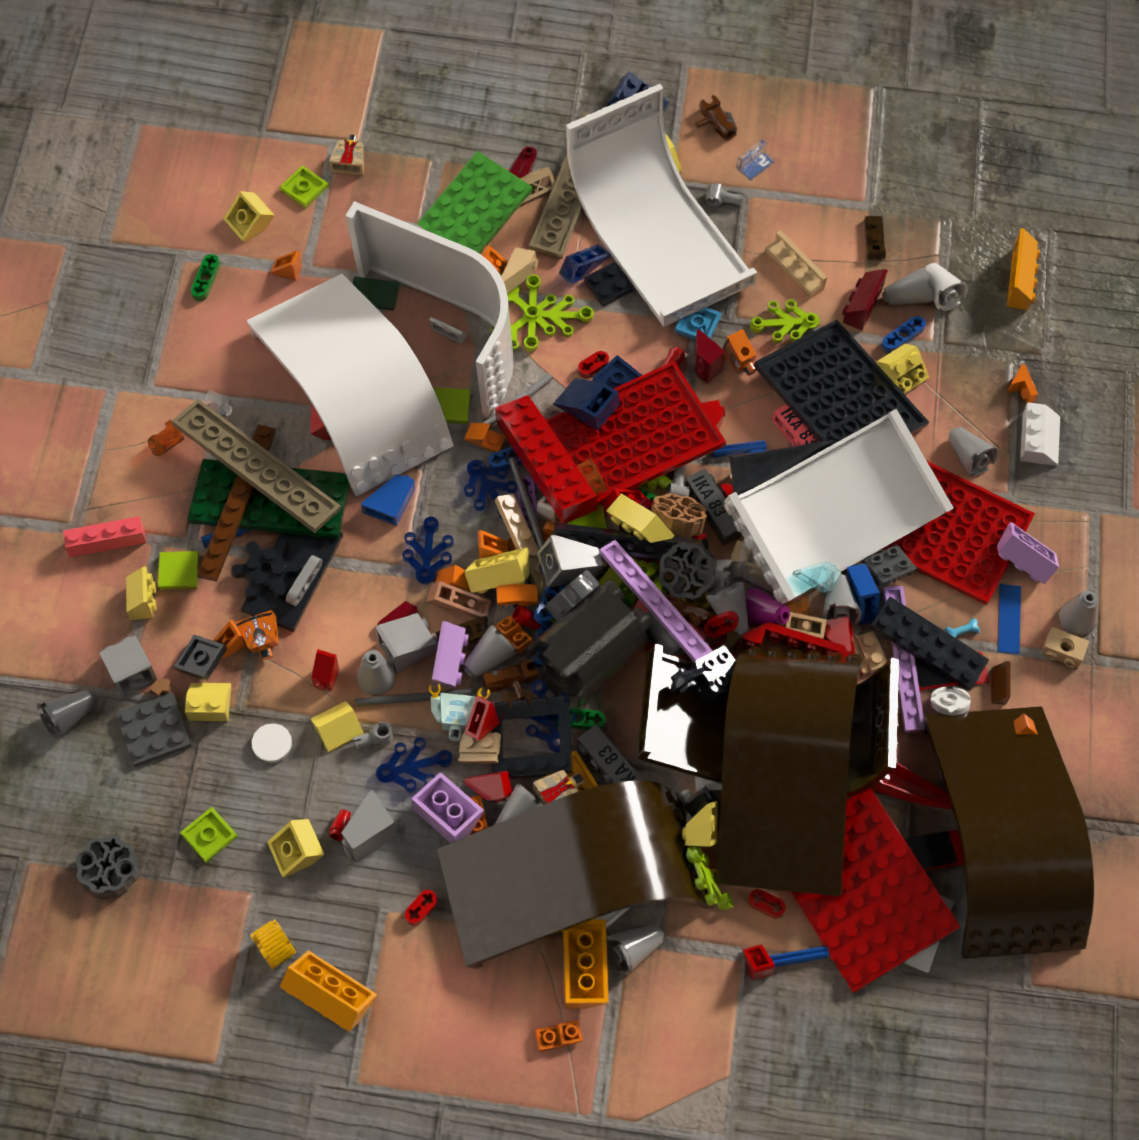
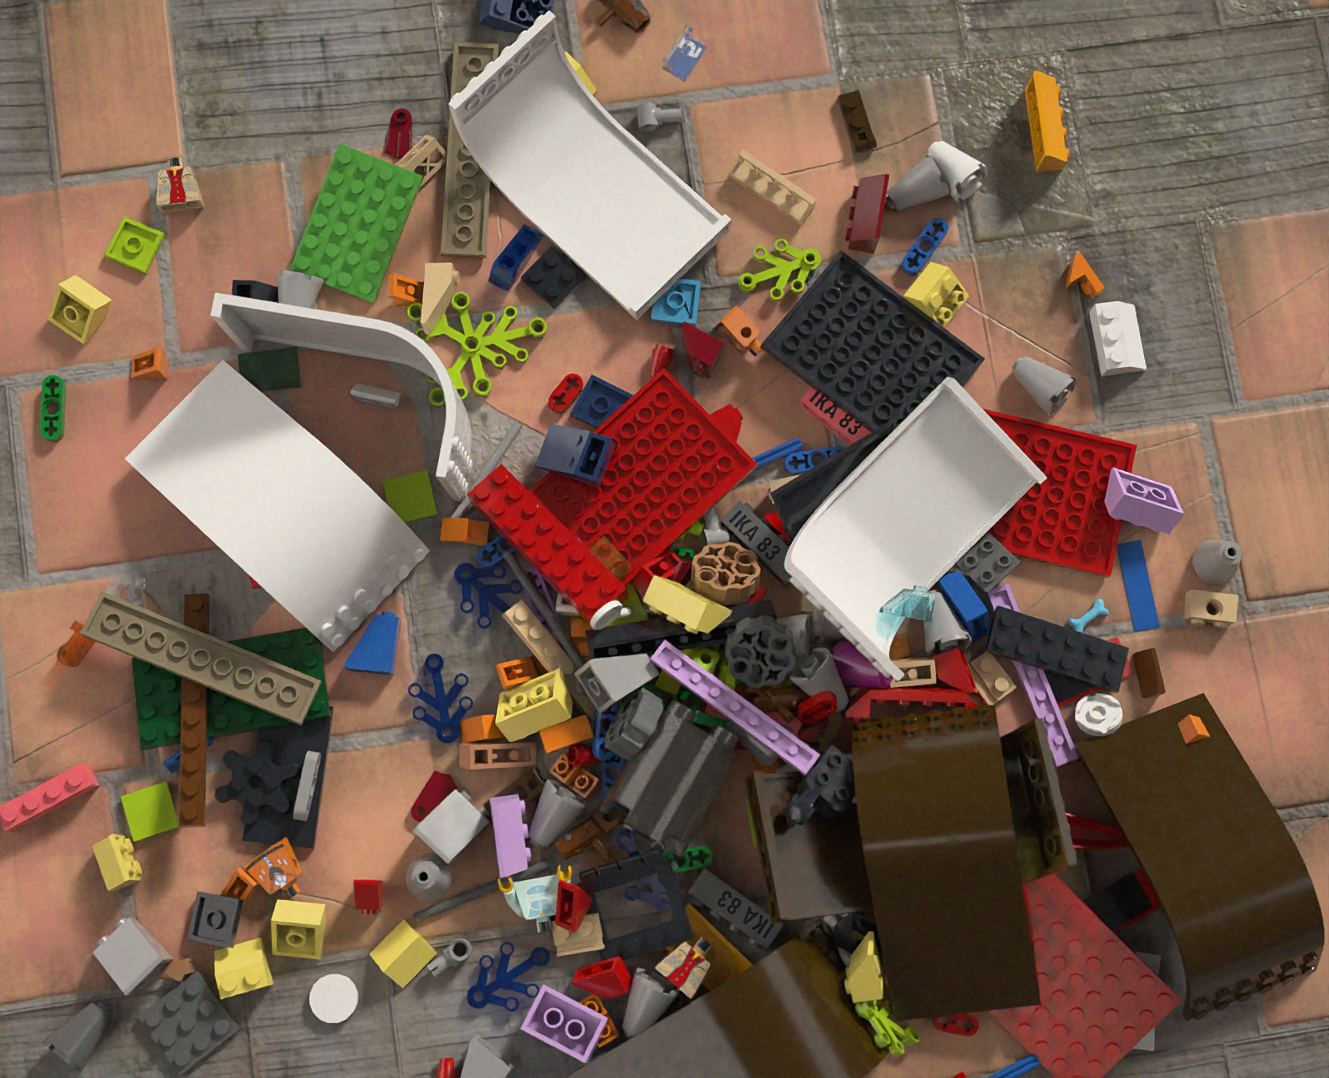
camera: 20 degrees left, 15 degrees up
none -> light yellow slope [271,900,326,959]
none -> white piece [590,601,632,630]

